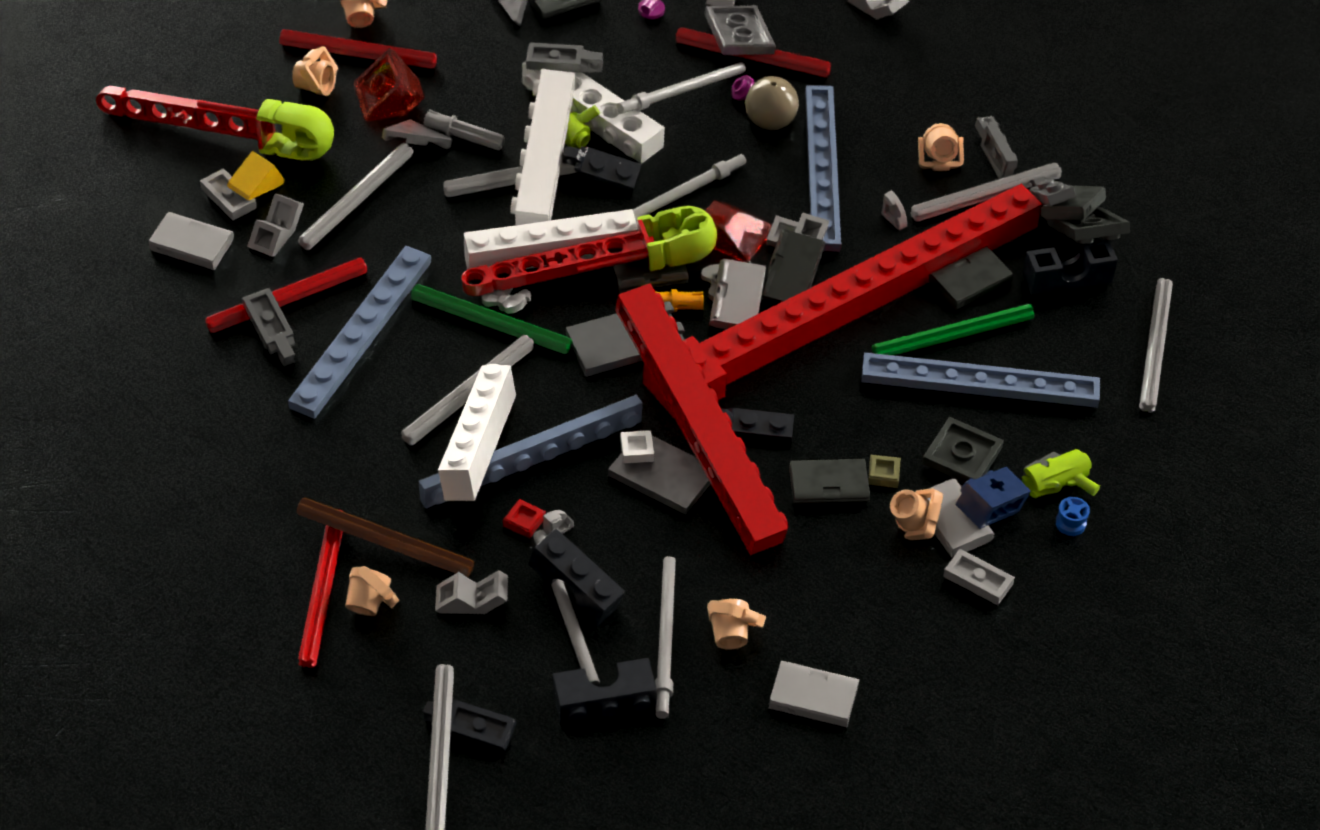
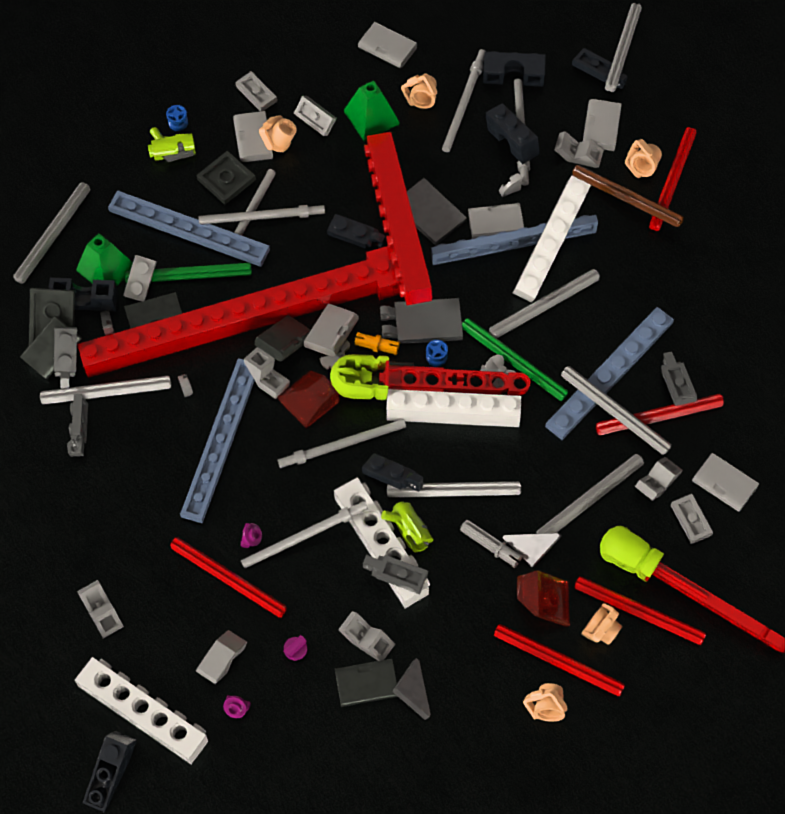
camera: 160 degrees left, 15 degrees up
yellow slope [227,151,284,201] -> none
red tile [503,499,546,539] -> none
white brick [511,69,575,225] -> none
white plate [620,430,654,464] -> none
flat silver tile [705,6,776,55] -> none
dark tan helmet [745,76,799,131] -> none
pearl dark grey piece [789,459,870,504] -> none
olive tile [868,455,901,488] -> none
light nougat piece [918,124,964,171] -> none
dark blue brick [955,467,1031,529] -> none
none -> green slope [76,234,133,287]
none -> flat silver tile [100,311,115,336]
none -> light grey plate [123,255,157,301]
none -> light grey bar [199,205,325,224]
none -> light grey bar [234,169,276,236]
none -> light grey plate [294,96,337,136]
none -> light grey slope [339,612,395,661]
none -> green slope [344,81,400,142]
none -> blue wheel [426,340,448,367]
none -> light grey piece [468,203,524,239]
none -> light grey axle [561,366,671,455]
none -> red axle [575,577,706,645]
none -> light grey piece [583,99,622,151]

